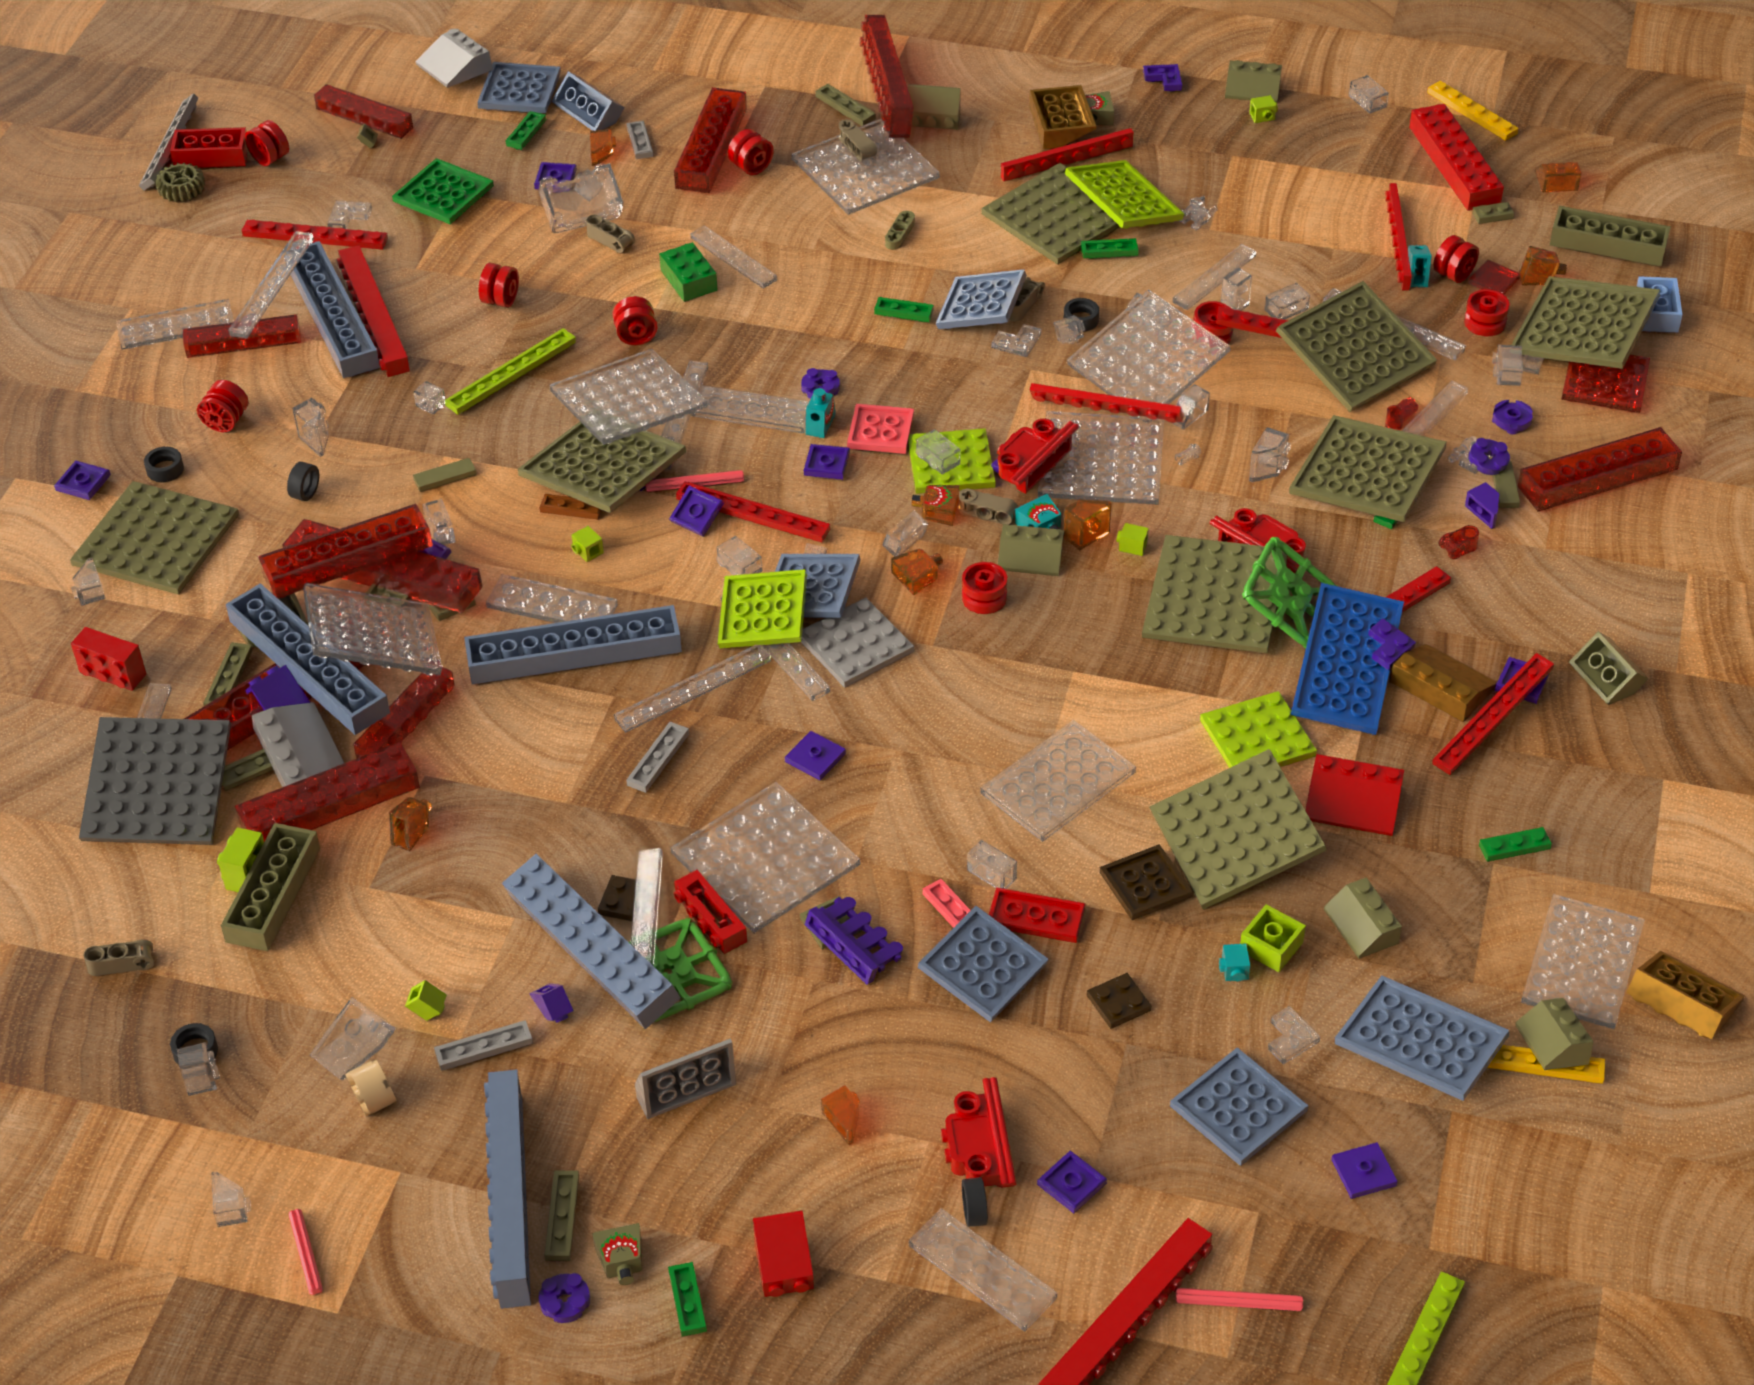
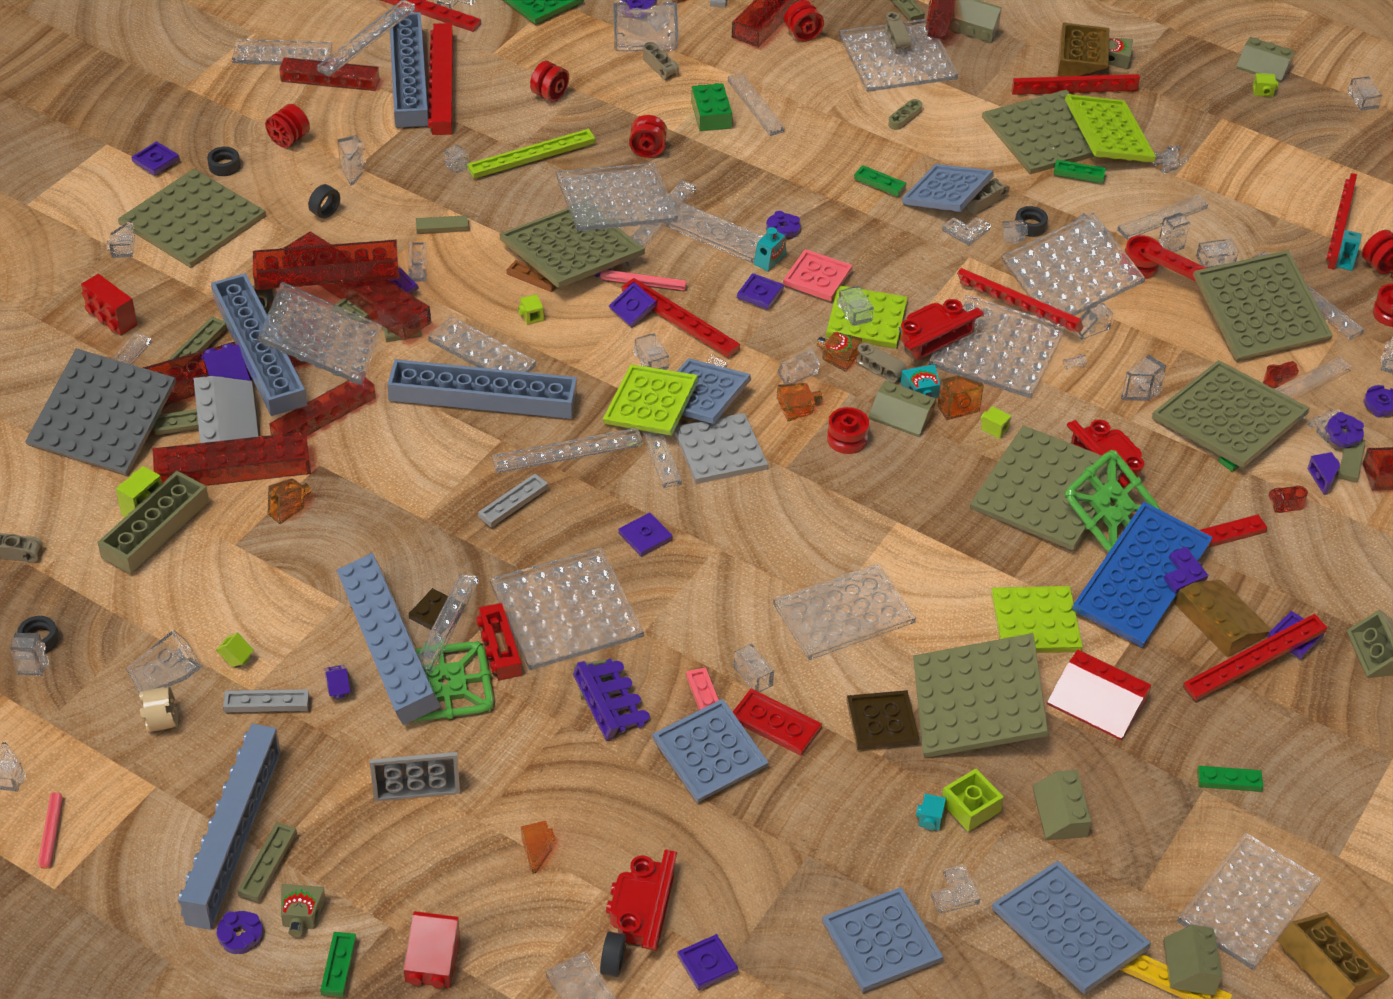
camera: 15 degrees right, 0 degrees up
dark brown plate [1087,973,1152,1029] -> none
dark purple plate [1143,64,1182,91] -> none

